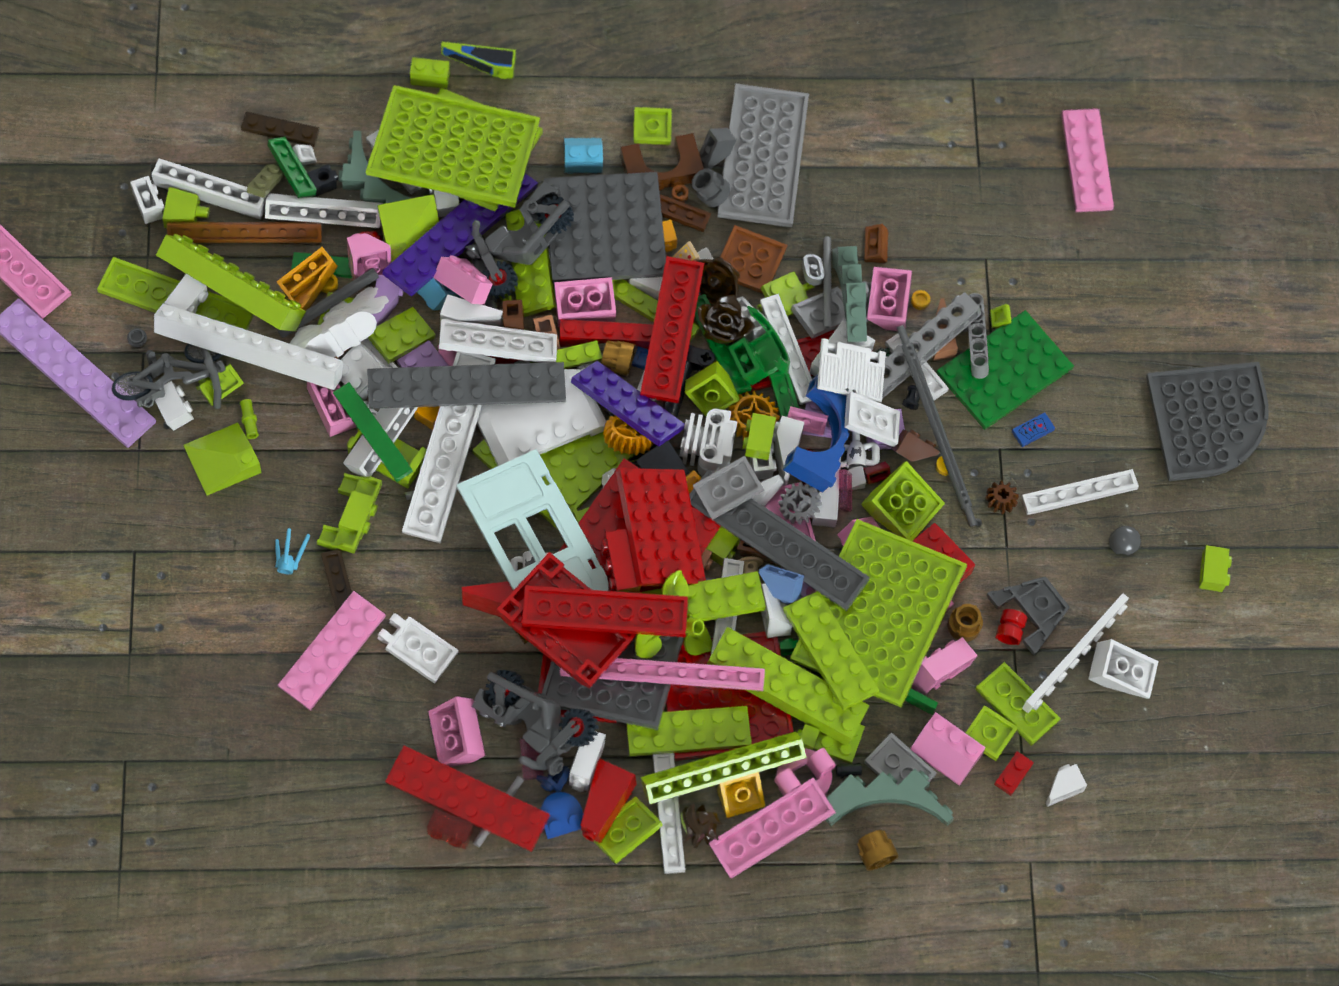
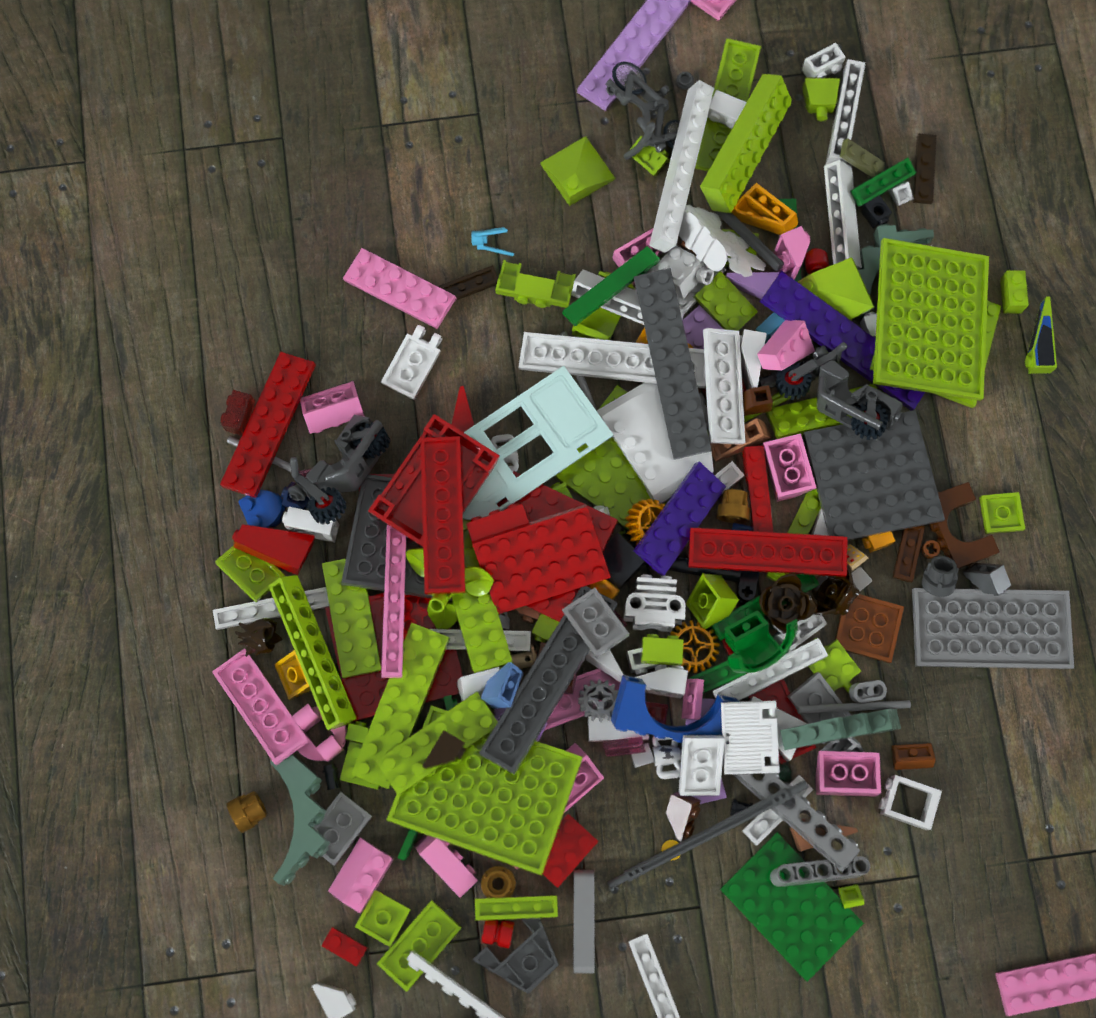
camera: 90 degrees right, 10 degrees up
white brick [155,381,194,431] -> none
dark orange plate [167,222,322,243] -> none
lime pin [240,399,259,439] -> none
yellow tile [322,275,338,293] -> none
lime plate [556,341,602,369] -> none
medium azure slope [564,138,603,173] -> none
lime slope [861,461,945,541] -> none
dark red piece [863,461,891,484] -> none
yellow tile [911,290,930,310] -> none
reddish brown gear [985,480,1019,515] -> none
blue tile [1012,413,1055,447] -> none
none -> dark brown slope [422,730,466,769]
none -> lime plate [475,896,558,921]
none -> light grey beam [573,870,594,973]
none -> white bush [696,266,714,285]
none -> white window [879,775,942,830]

